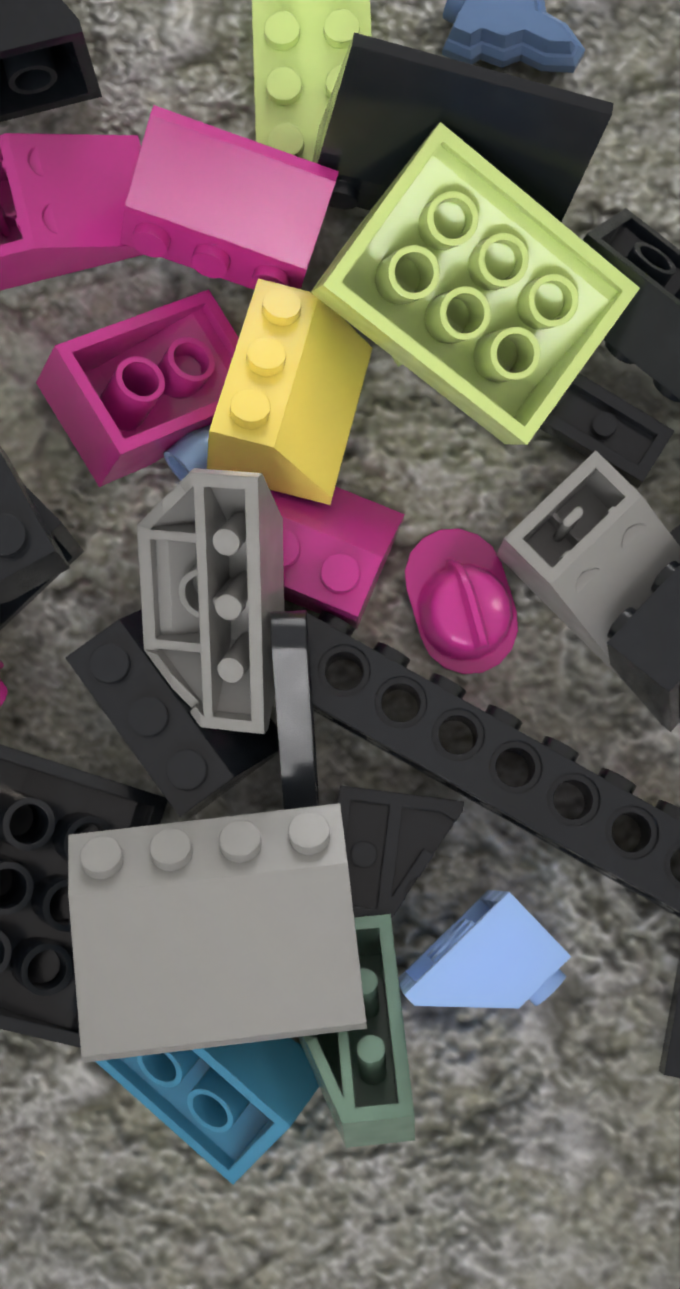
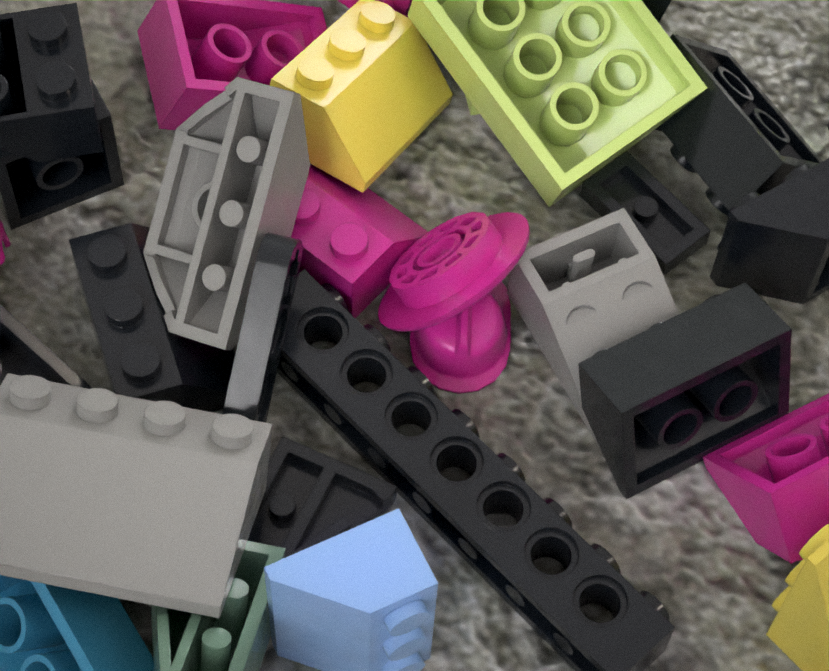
camera: 15 degrees right, 20 degrees down
none -> dark pink wheel [378,212,530,332]

